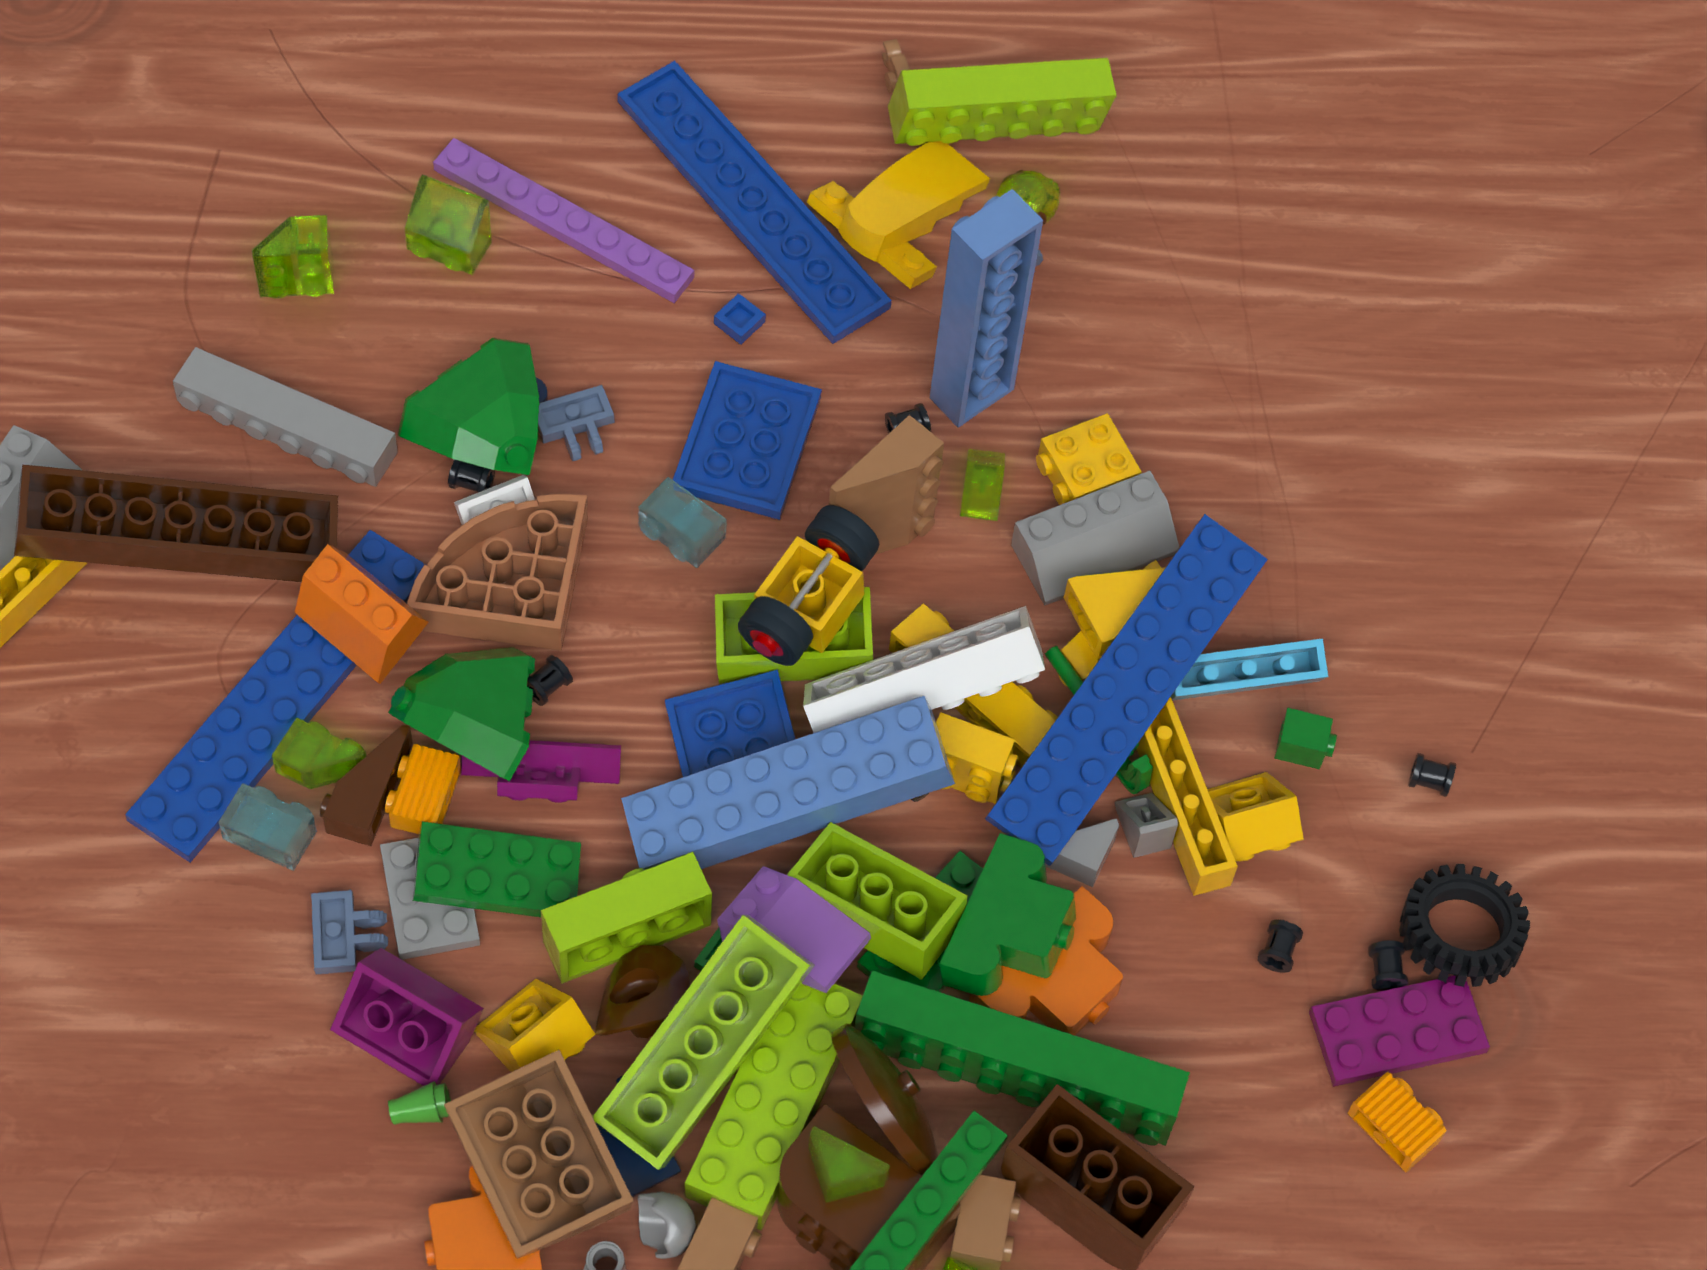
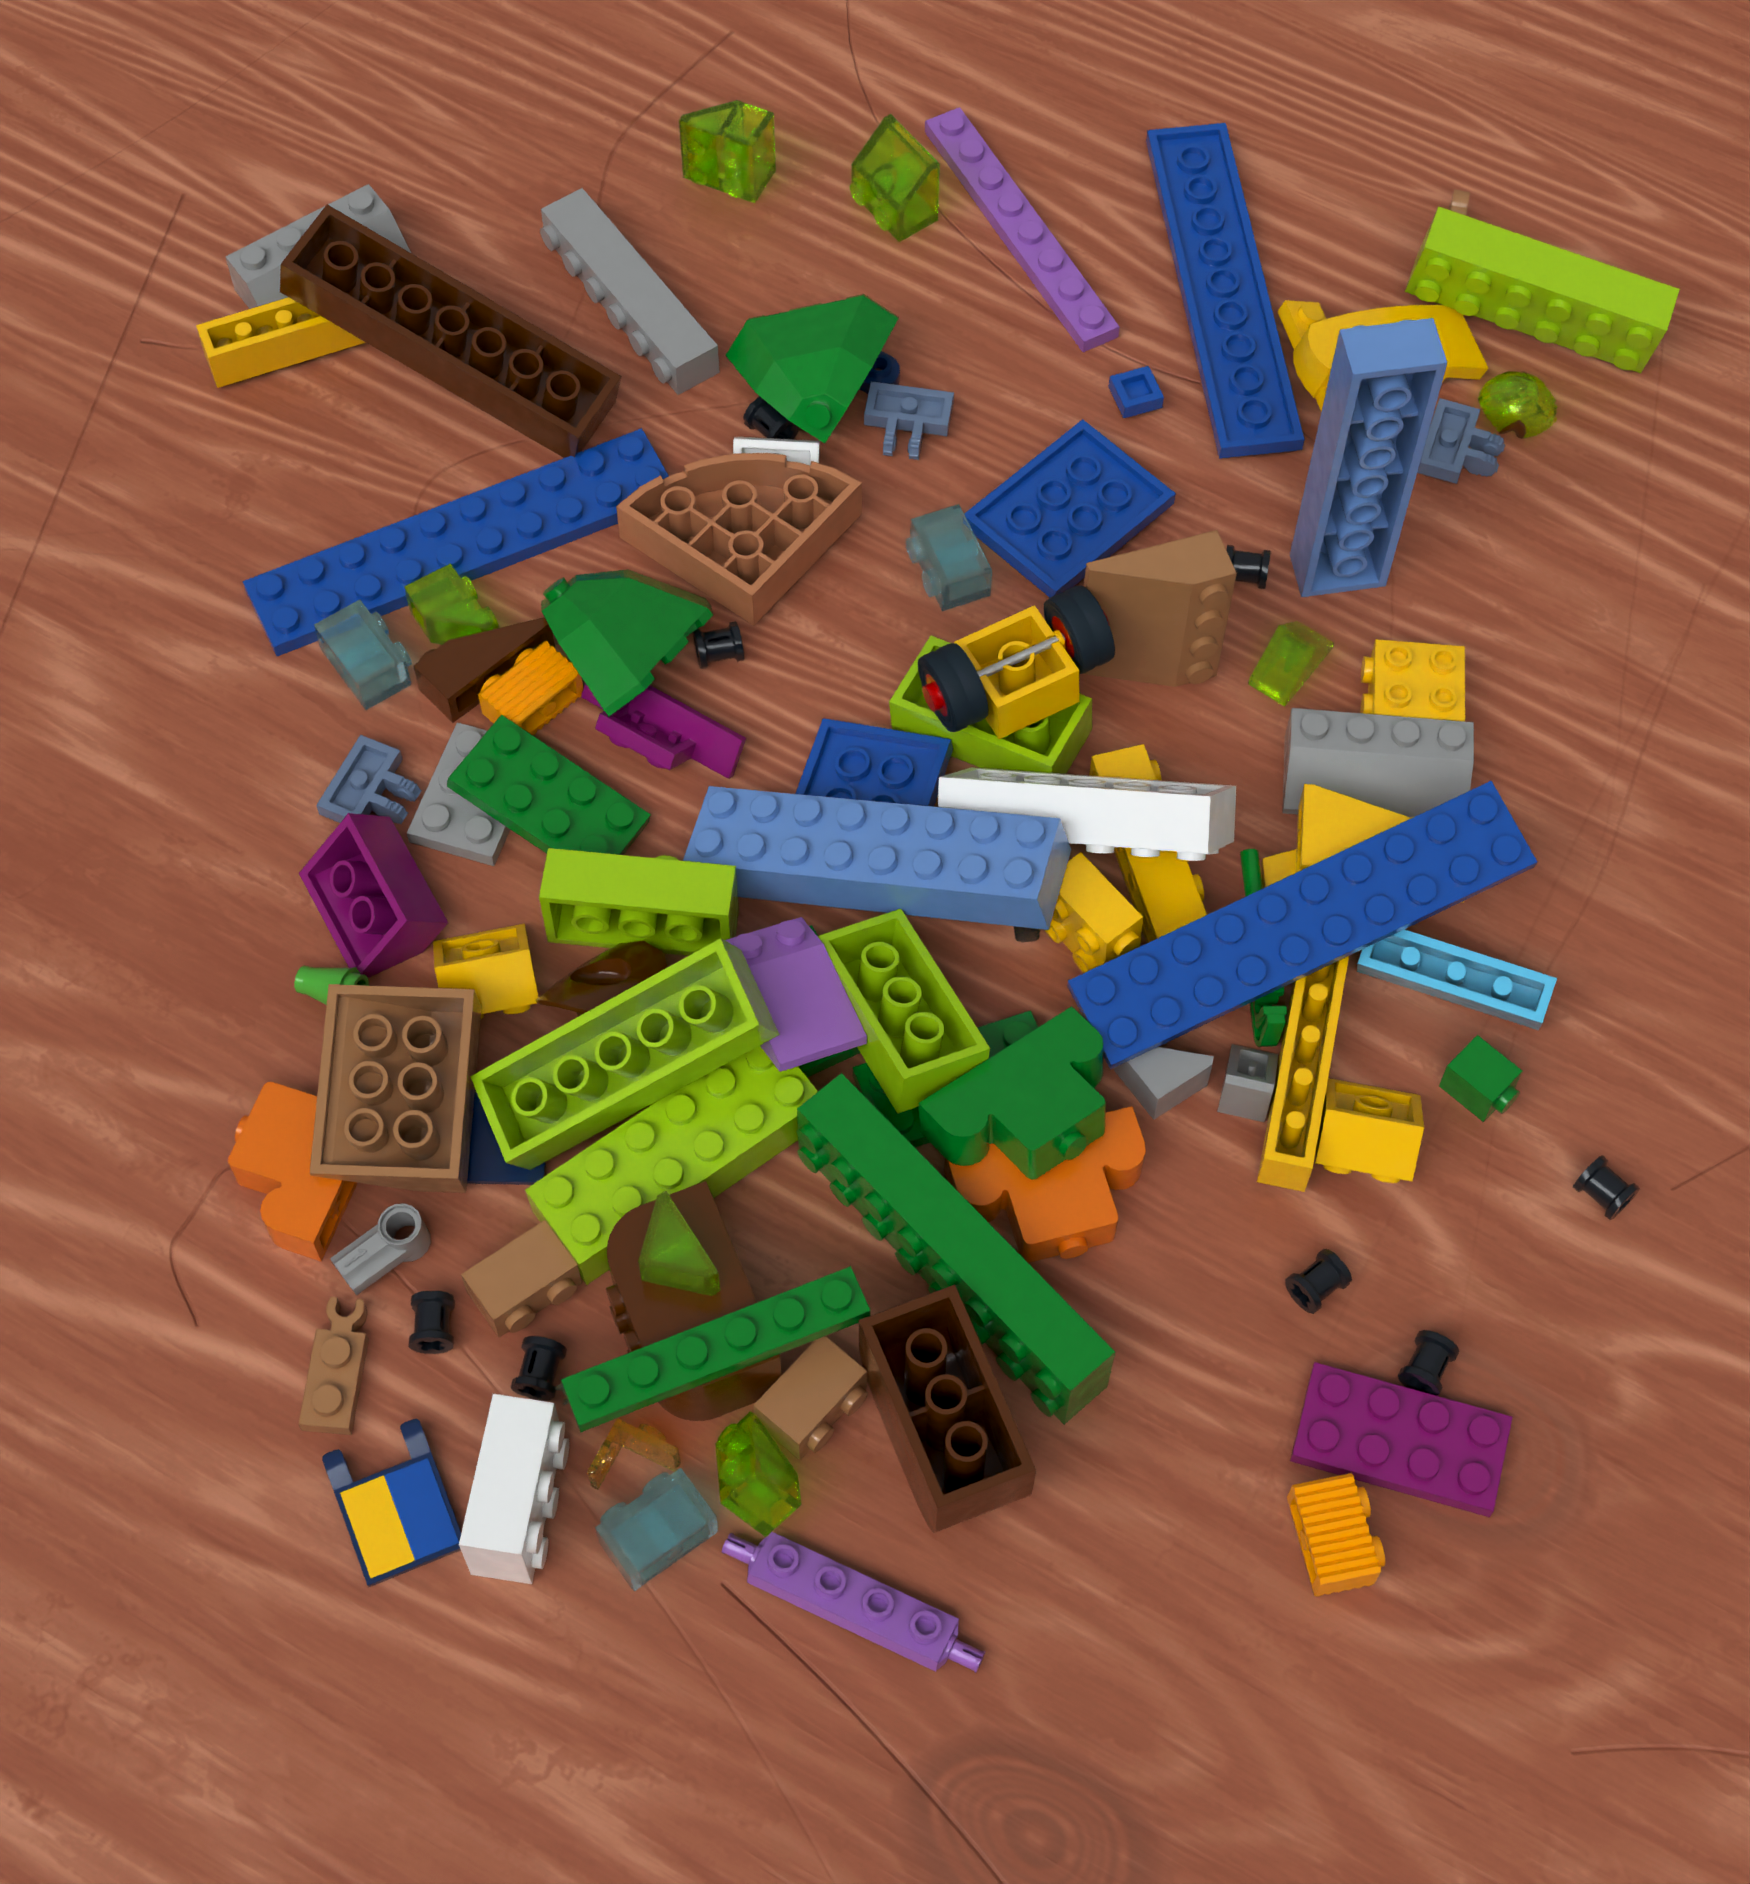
camera: 35 degrees right, 0 degrees up
orange slope [295,544,429,684] -> none
light grey hair [638,1191,696,1259] -> none
reddish brown dish [831,1023,938,1175] -> none
black tyre [1399,864,1530,987] -> none

